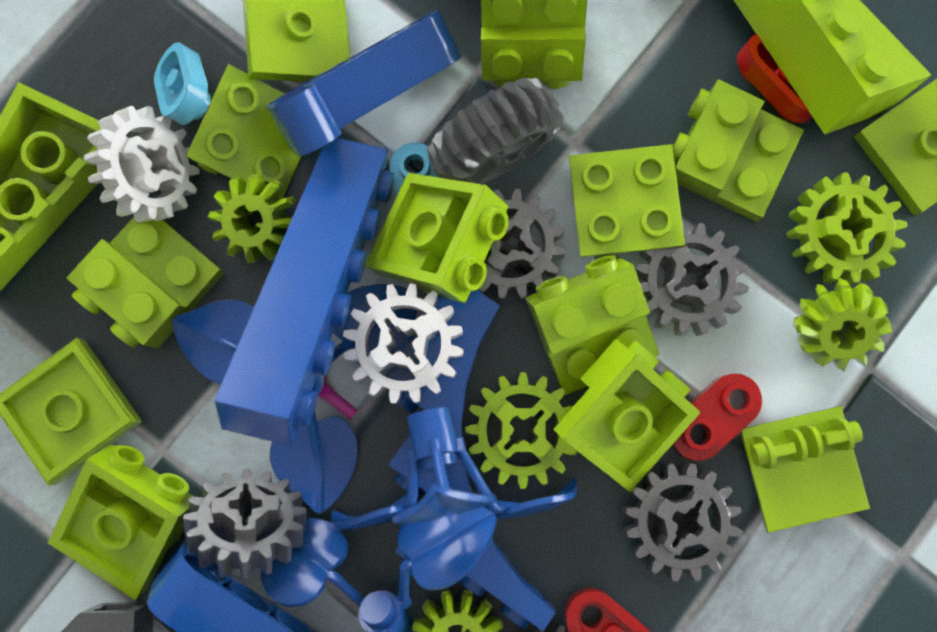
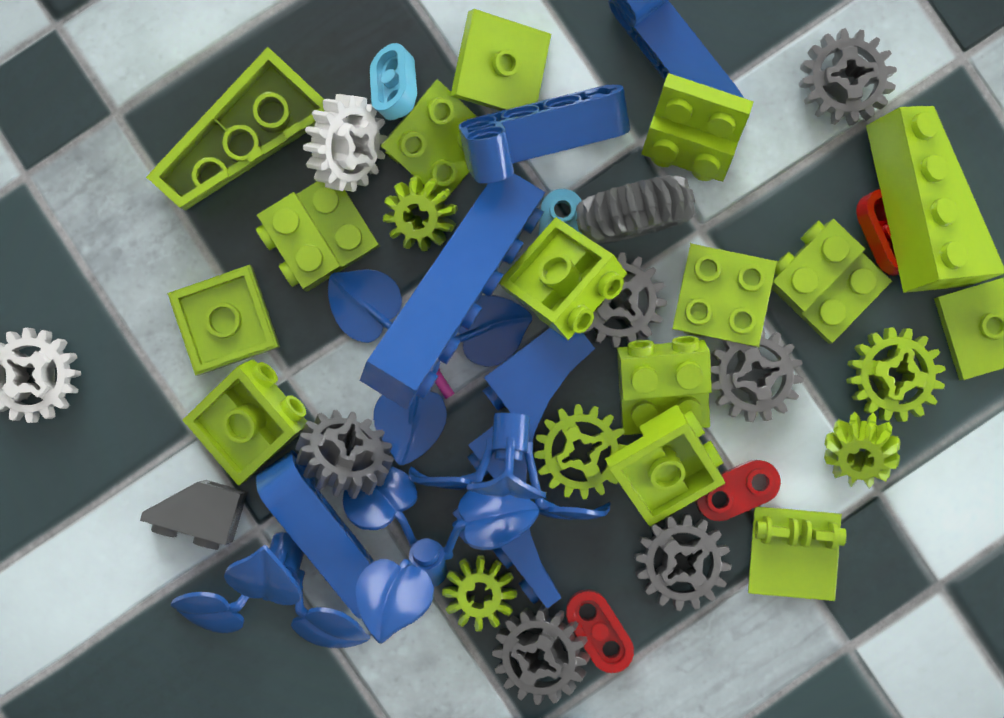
camera: 15 degrees right, 5 degrees up
white gear [343,283,464,404] -> none

